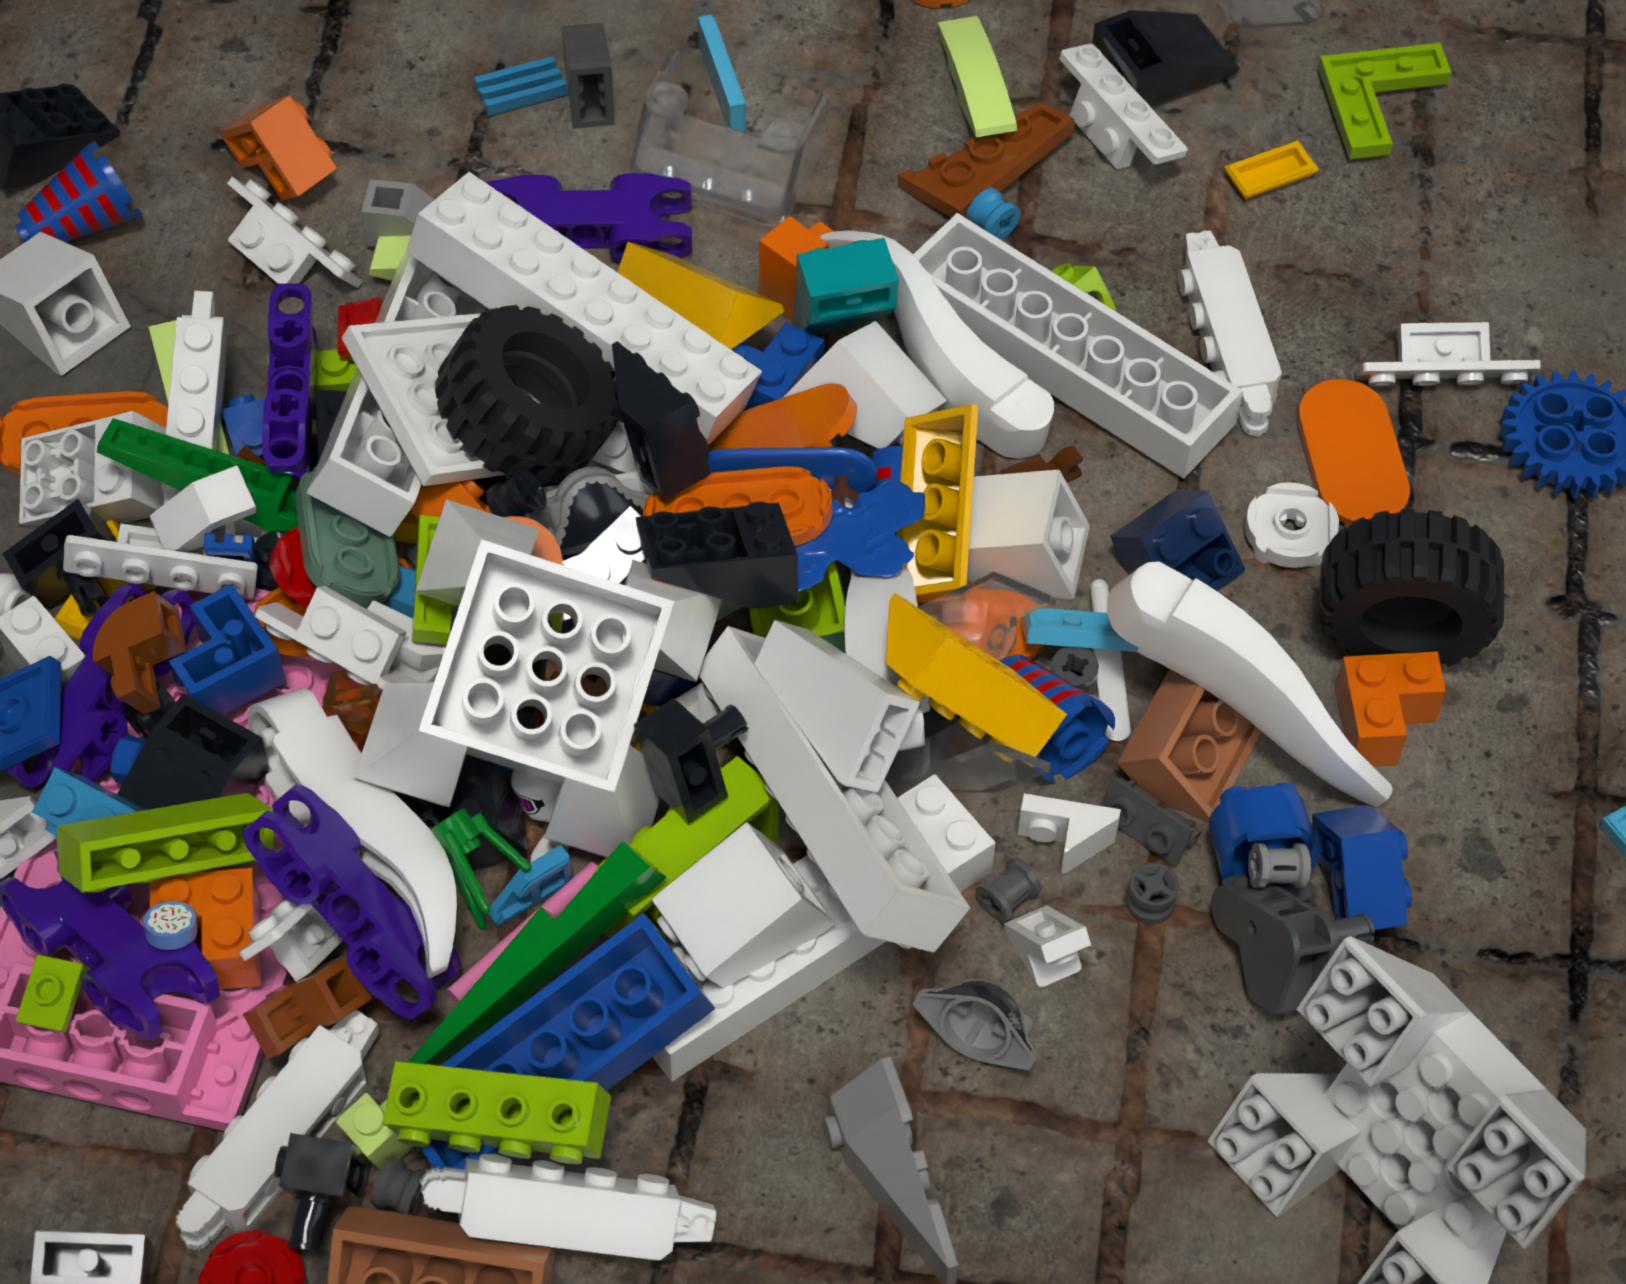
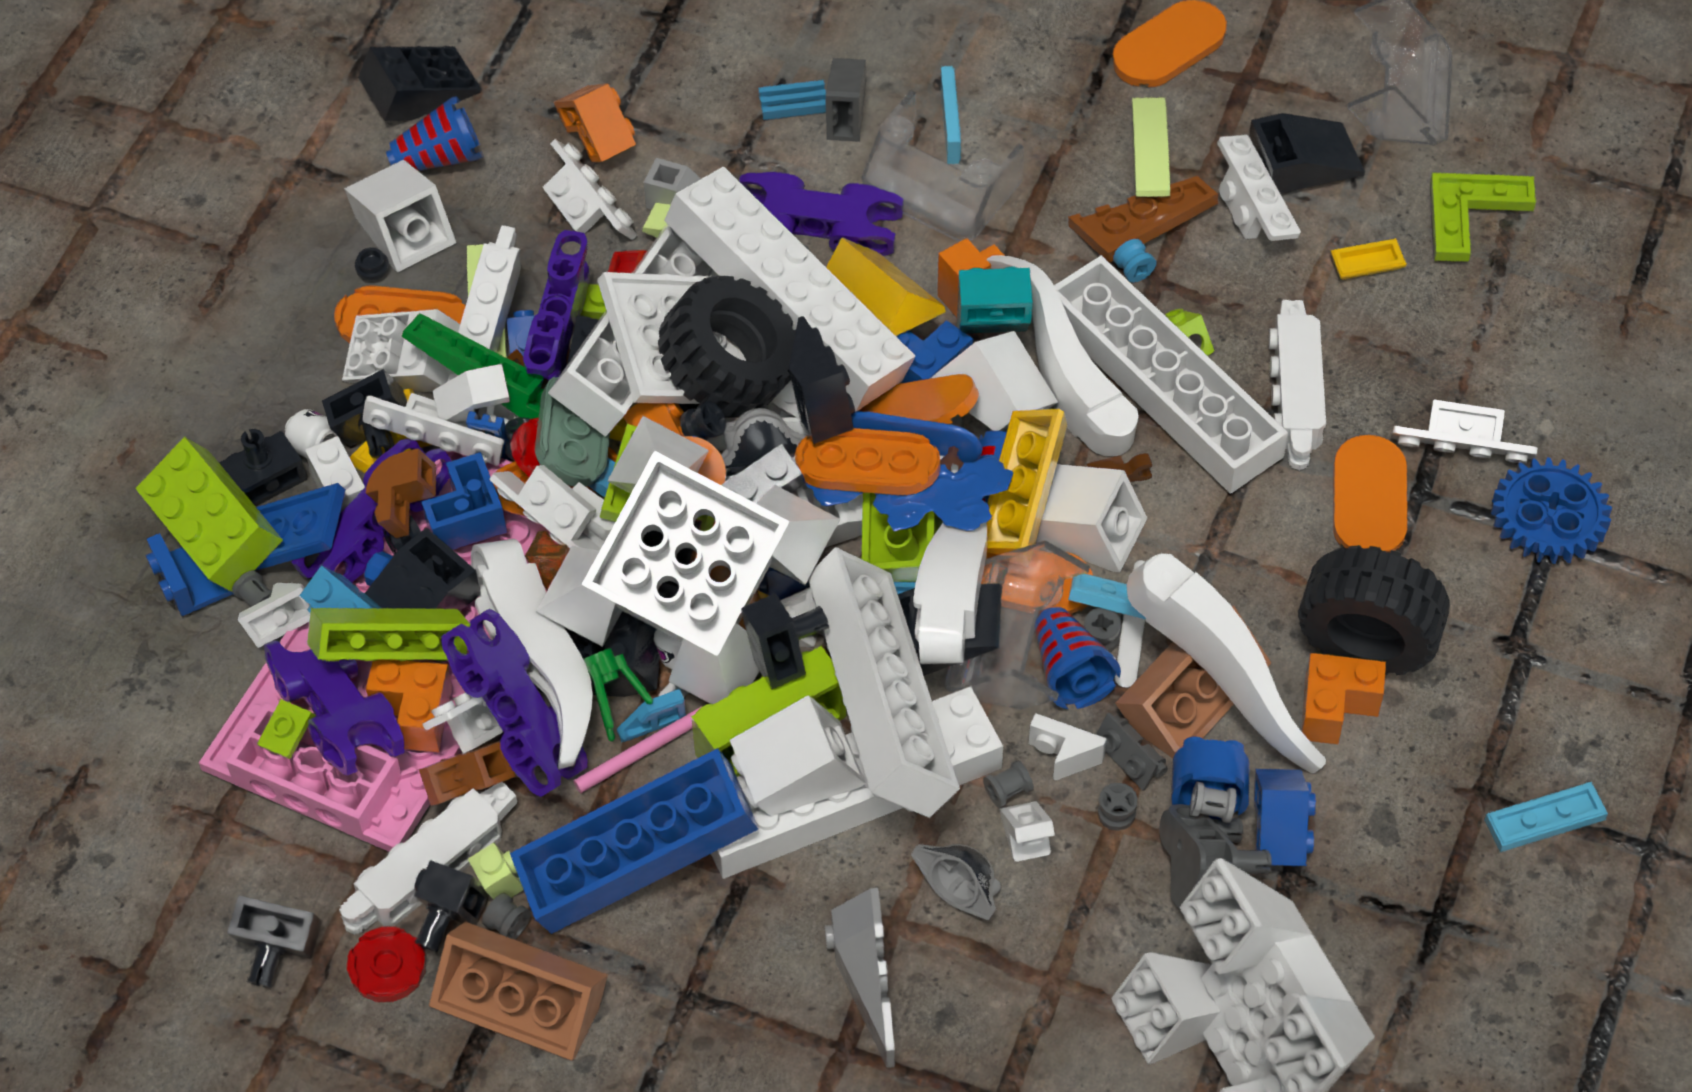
camera: 15 degrees right, 0 degrees up
tile [144,901,197,950] -> none
lime brick [382,1061,611,1164] -> none
green slope [408,841,667,1066] -> none
white hinge [420,1154,716,1261] -> none
black slope [636,502,798,609] -> none
white slope [754,620,920,793] -> none
yellow slope [886,593,1067,761] -> none
dark blue slope [1110,489,1246,591] -> none
white plate [1245,482,1339,568] -> none
none -> black plate [354,247,389,280]

